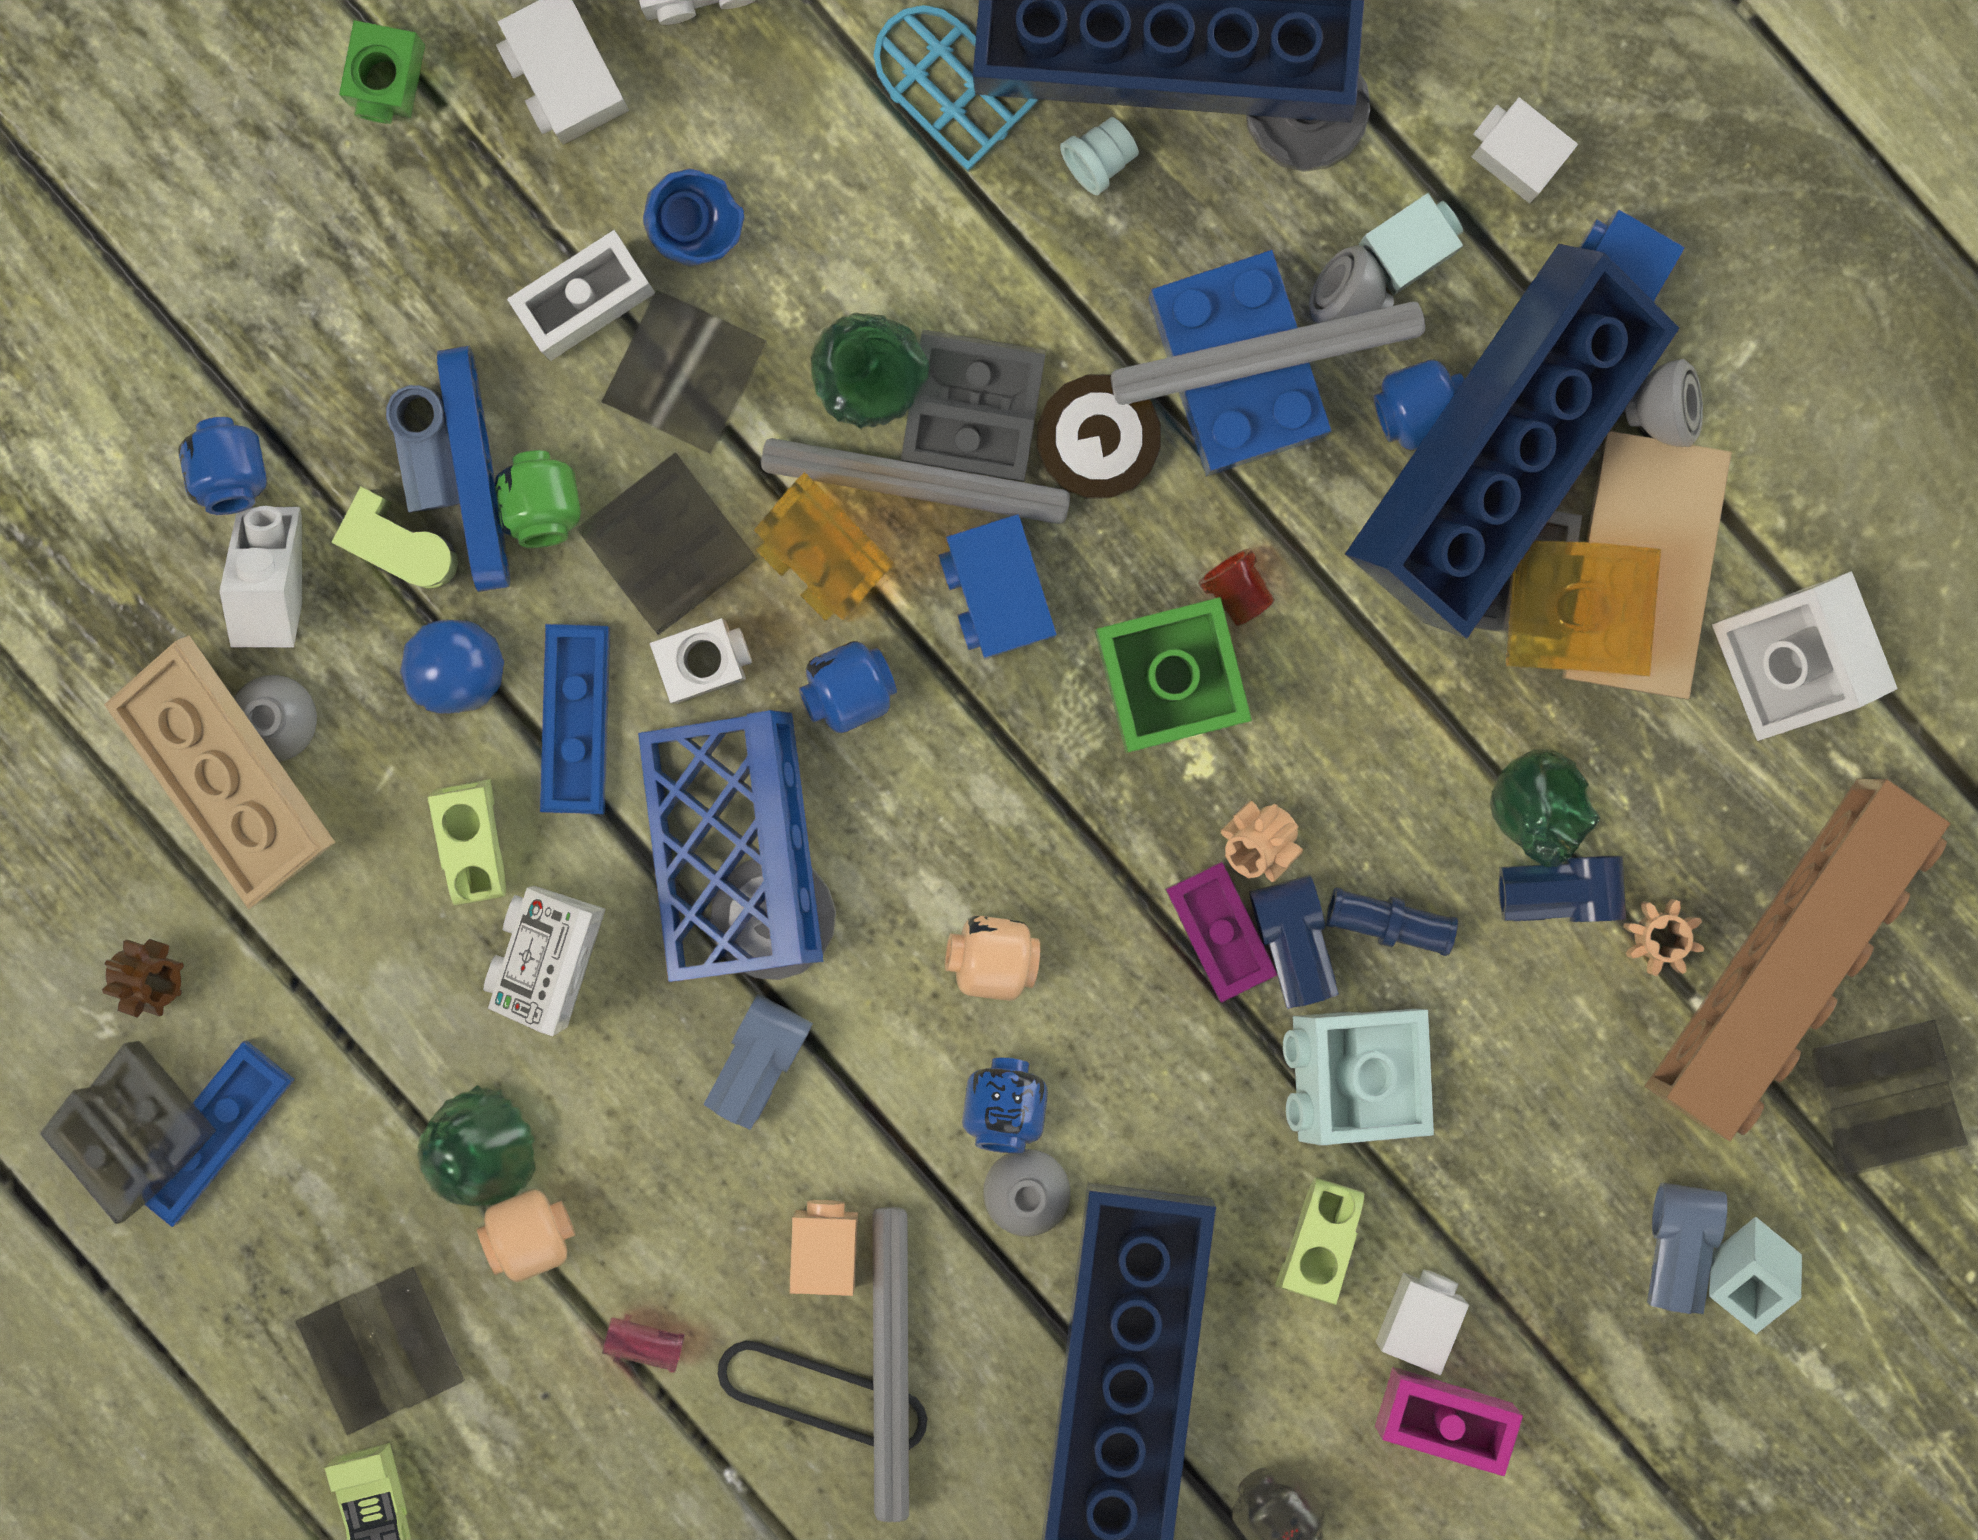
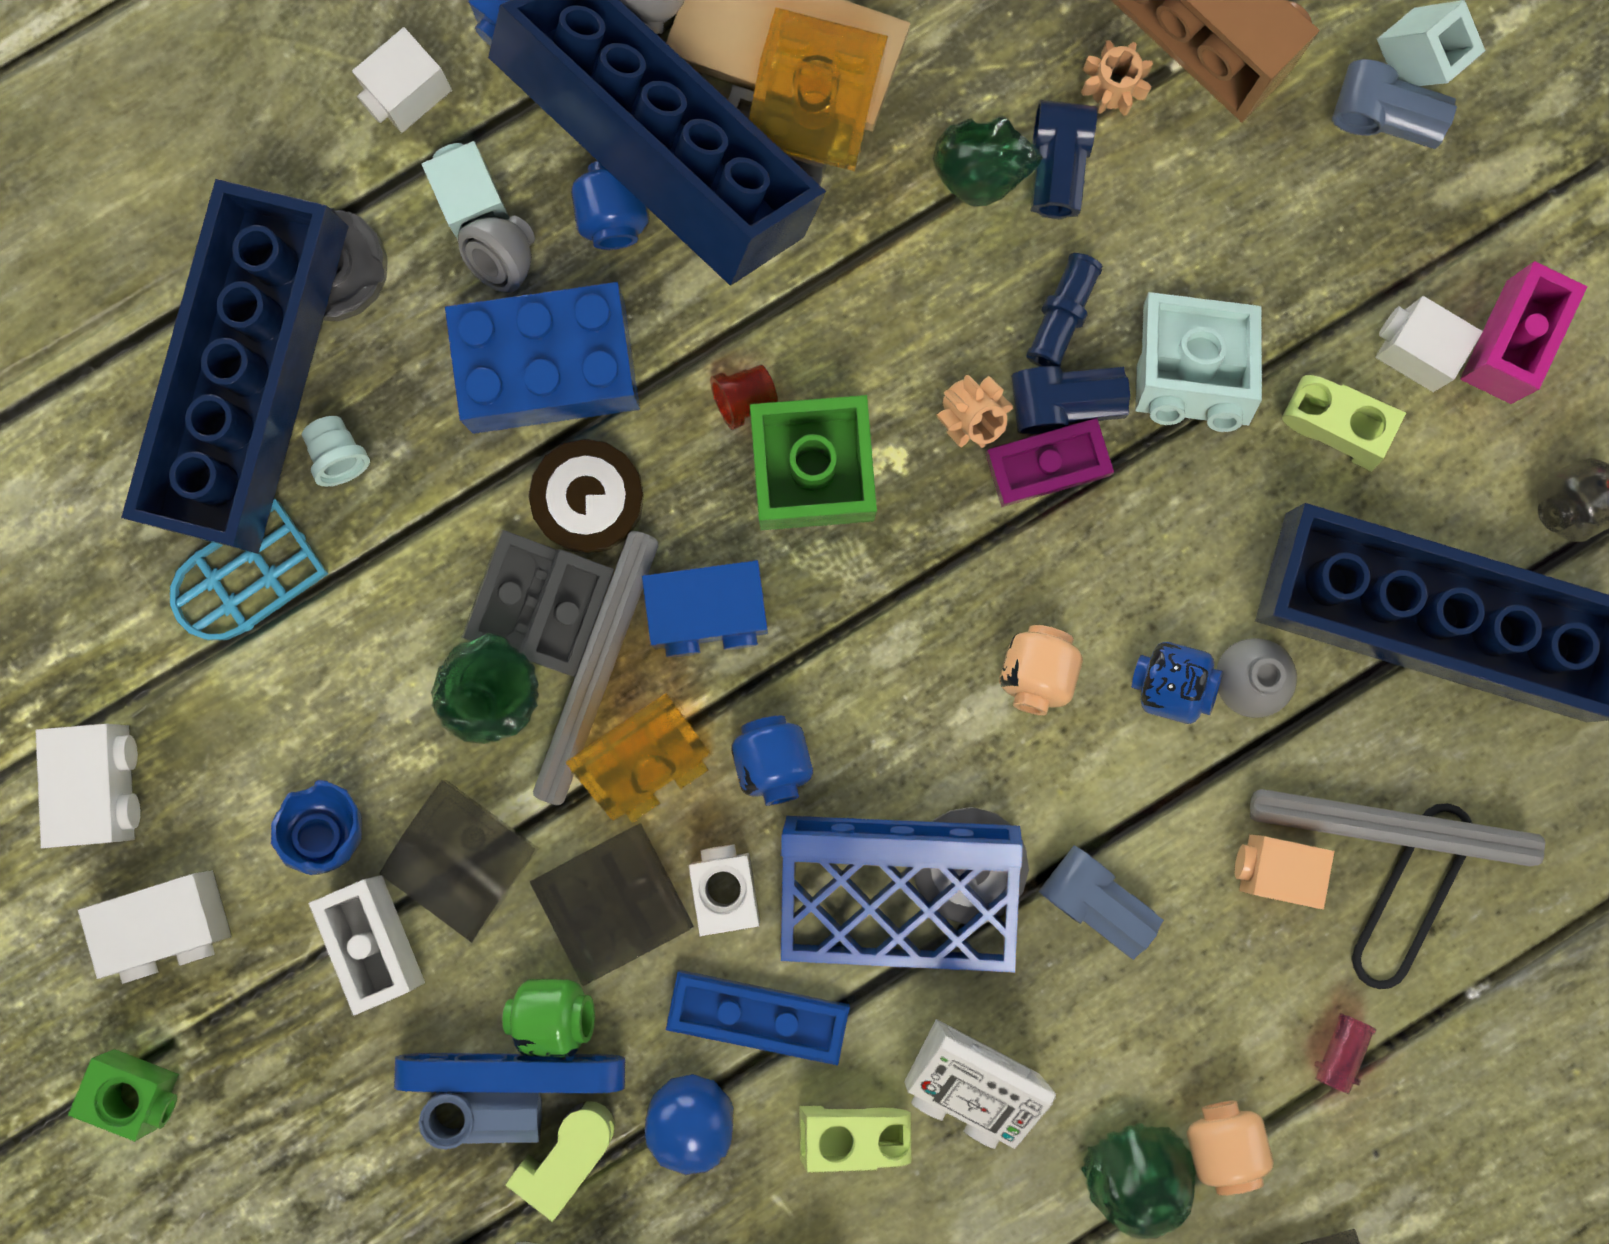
camera: 85 degrees left, 5 degrees down
light grey axle [1111,301,1425,405] -> none

